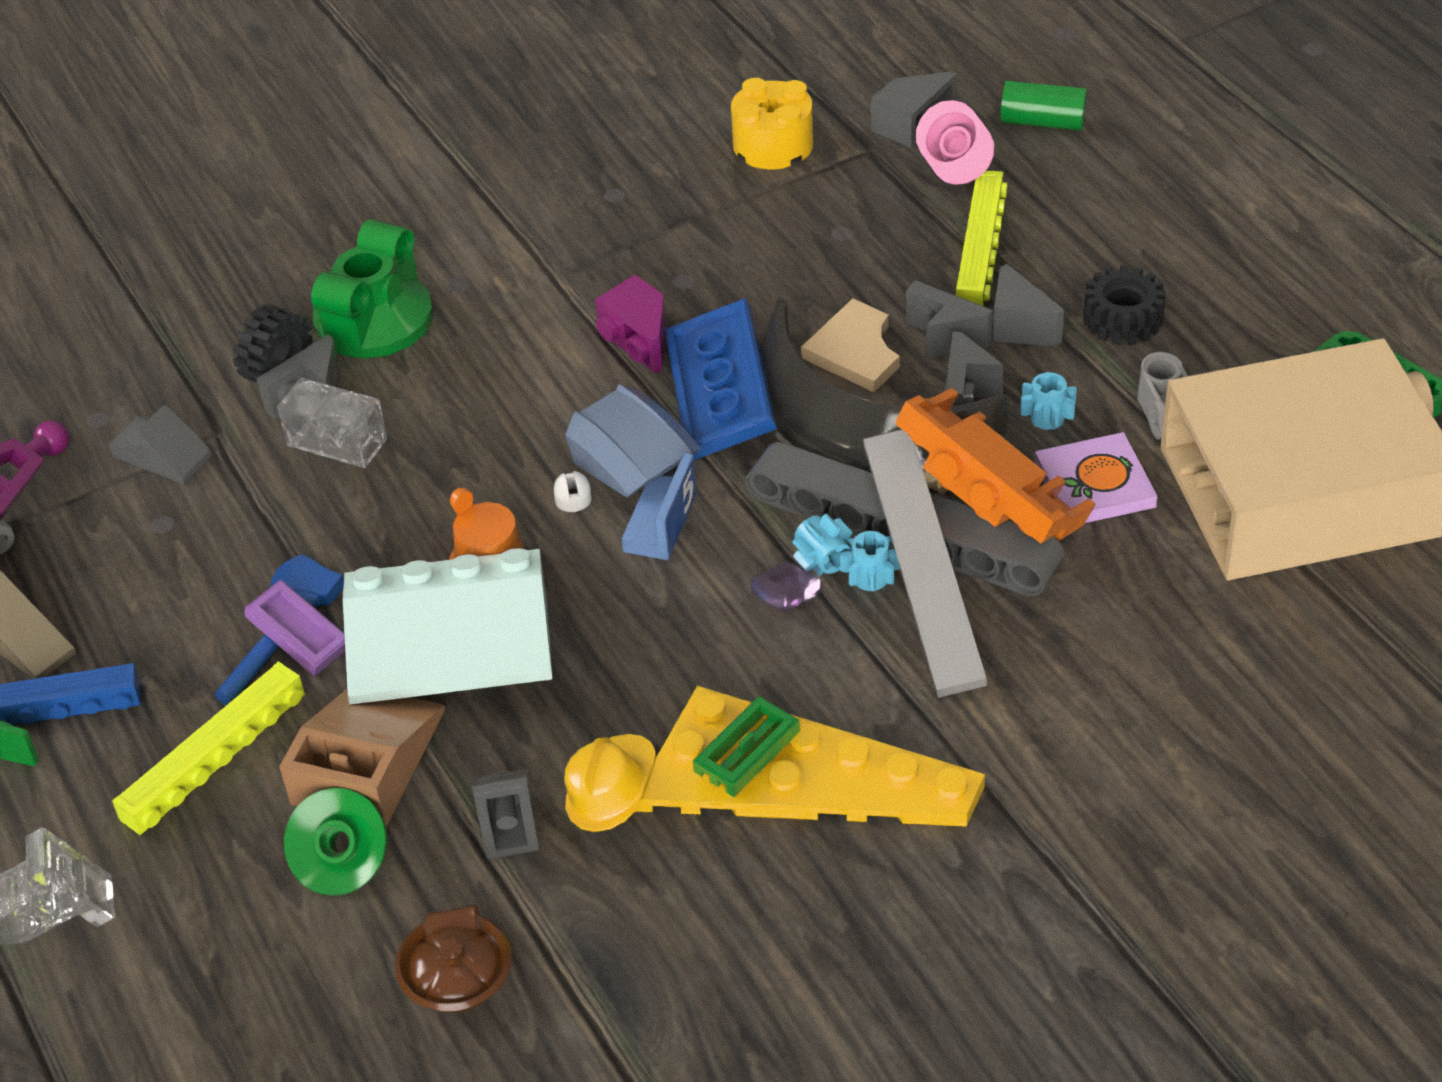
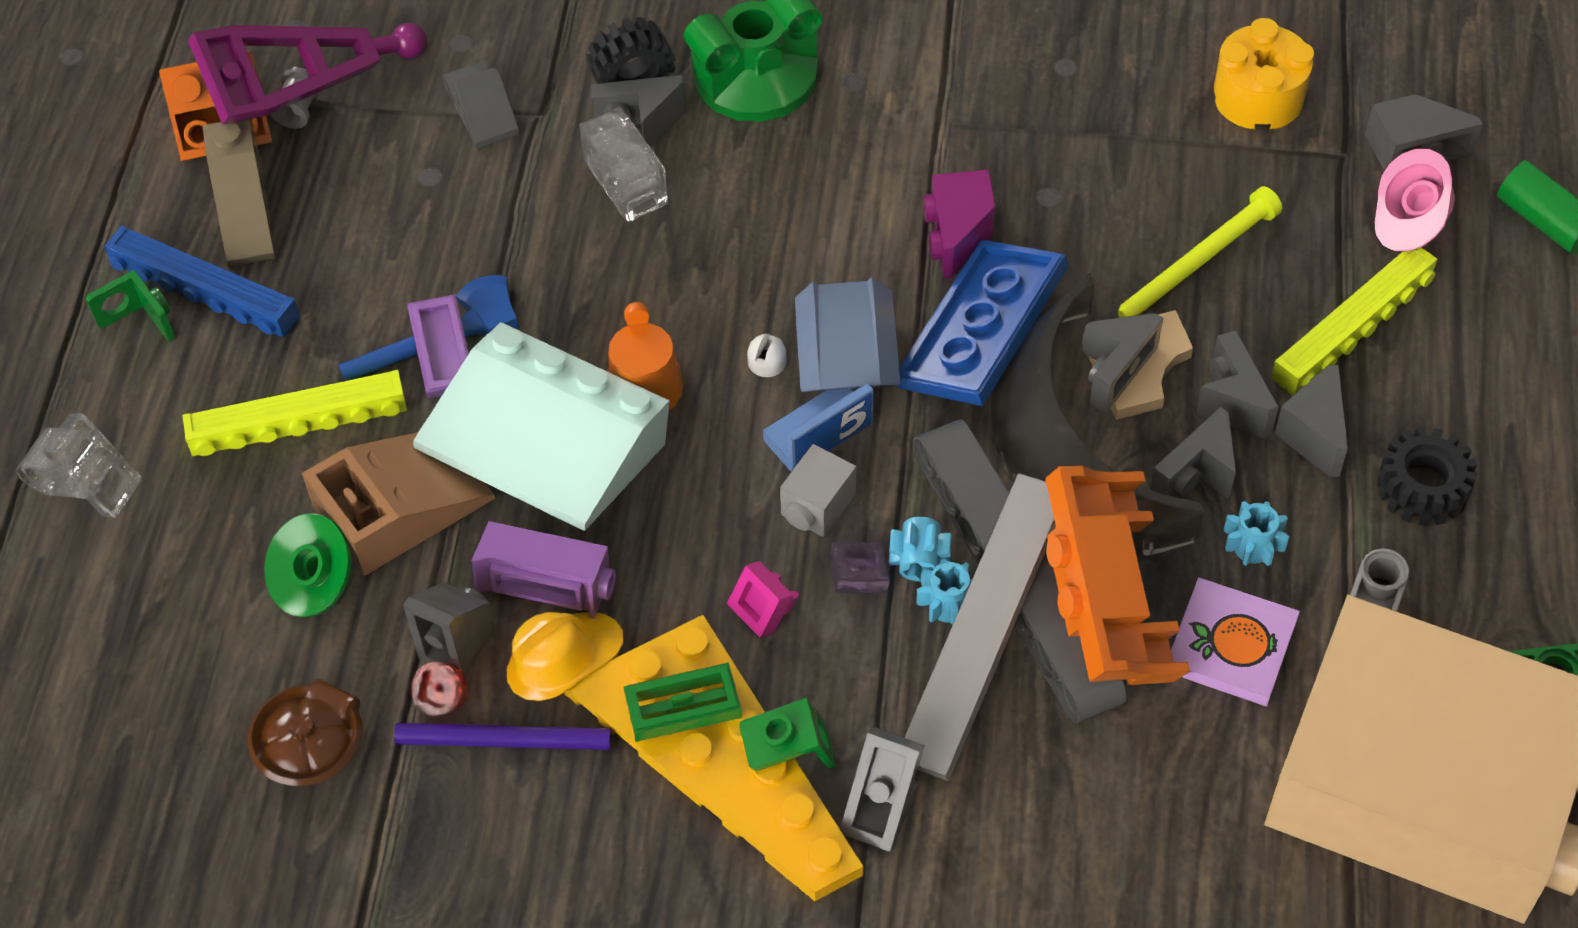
camera: 35 degrees right, 10 degrees up
none -> dark purple bar [394,723,612,750]
none -> clear red tile [411,661,468,716]
none -> medium lavender window [471,521,616,618]
none -> dark pink tile [727,561,799,638]
none -> green bracket [739,697,837,771]
none -> light grey brick [780,444,856,537]
none -> slope [840,727,925,852]
none -> dark grey slope [1082,313,1163,413]
none -> neon yellow bar [1118,186,1282,318]

